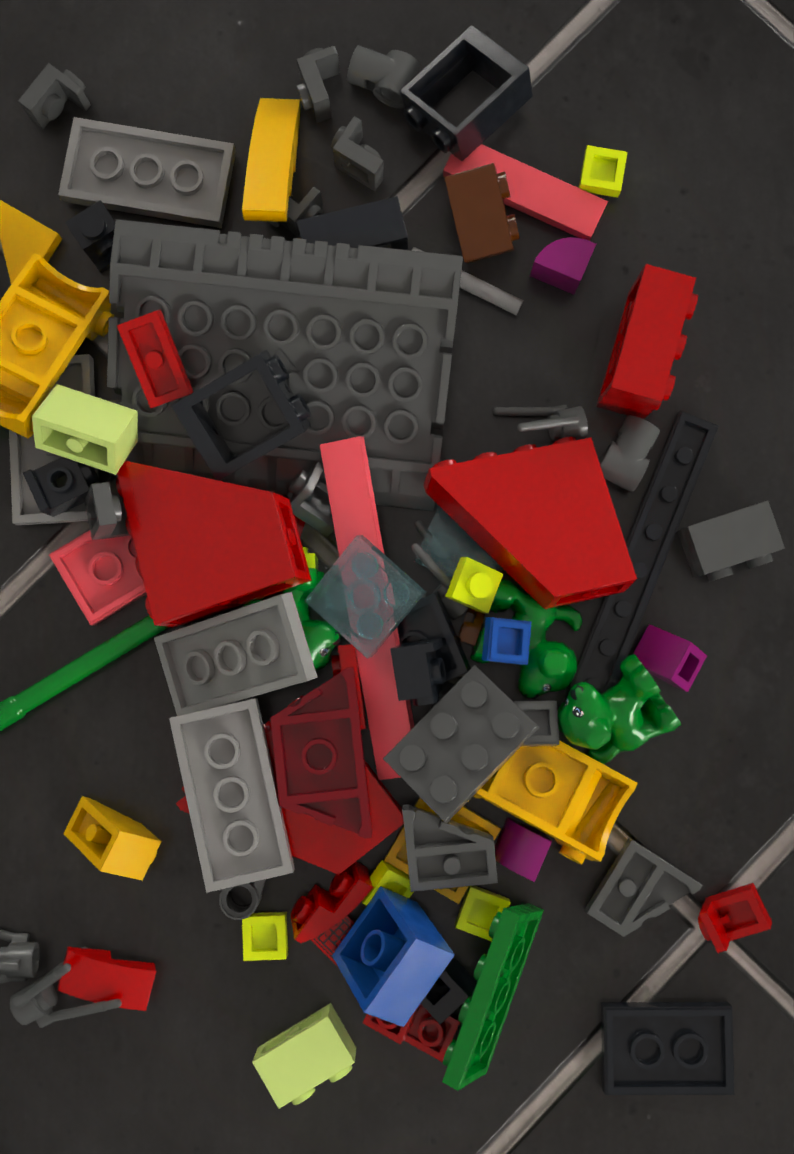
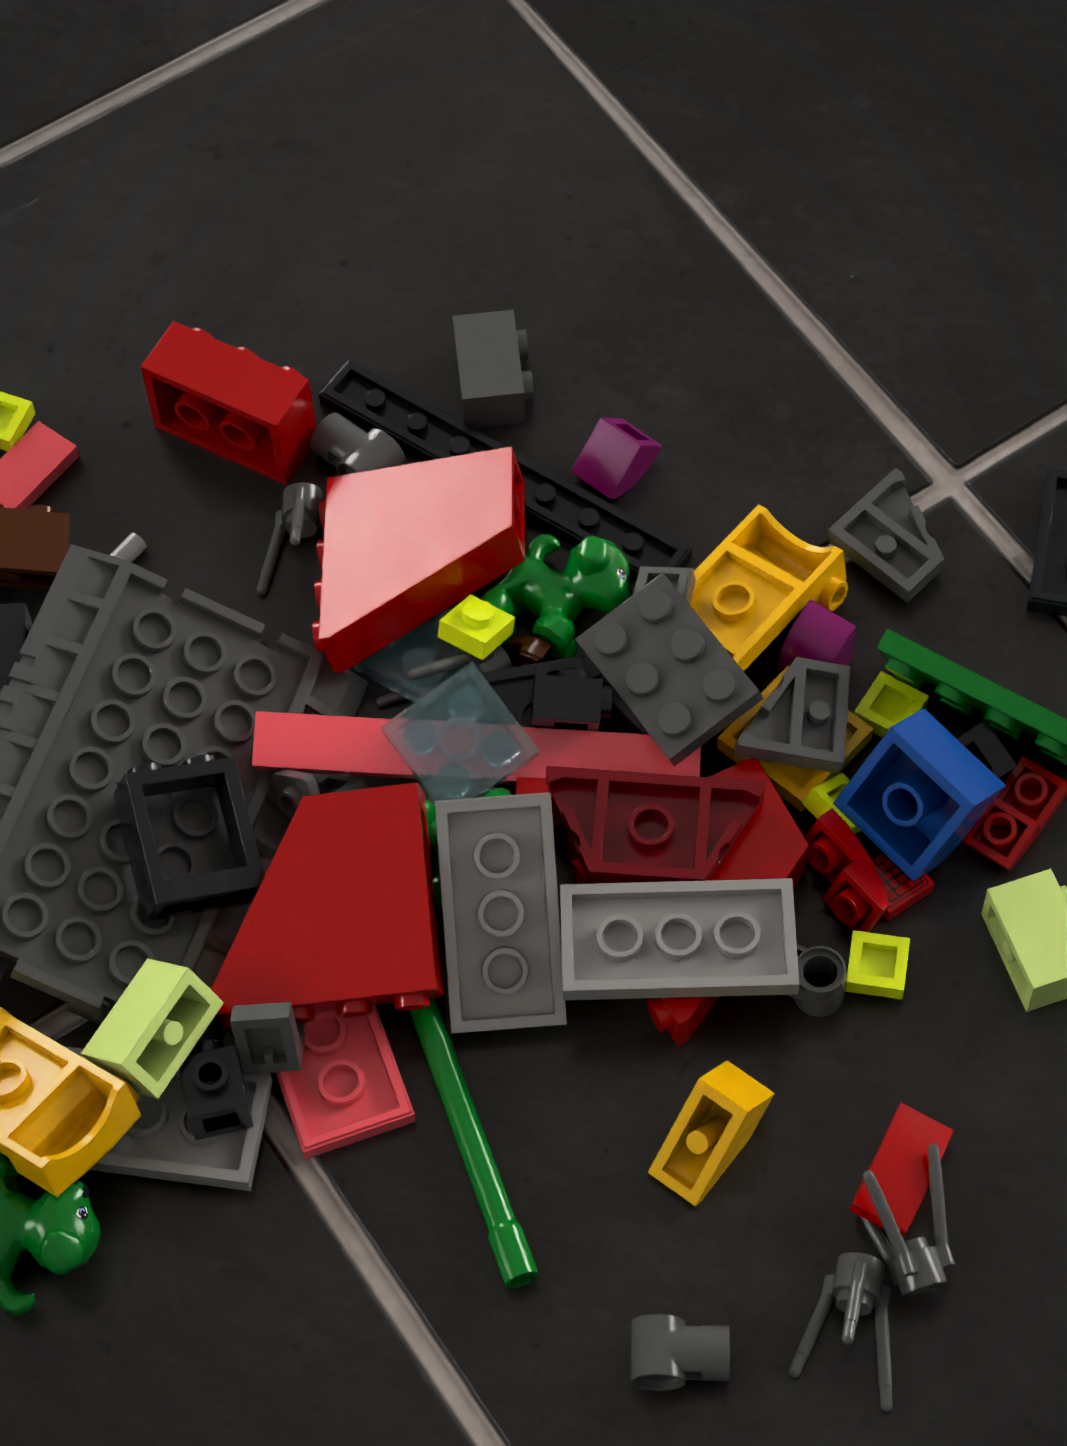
camera: 80 degrees left, 25 degrees down
red plate [116,309,194,408] -> none
blue tile [482,617,532,665] -> none
magenta brick [530,237,596,295] -> none
green animal [557,654,682,764] -> none
red bracket [698,883,772,953] -> none

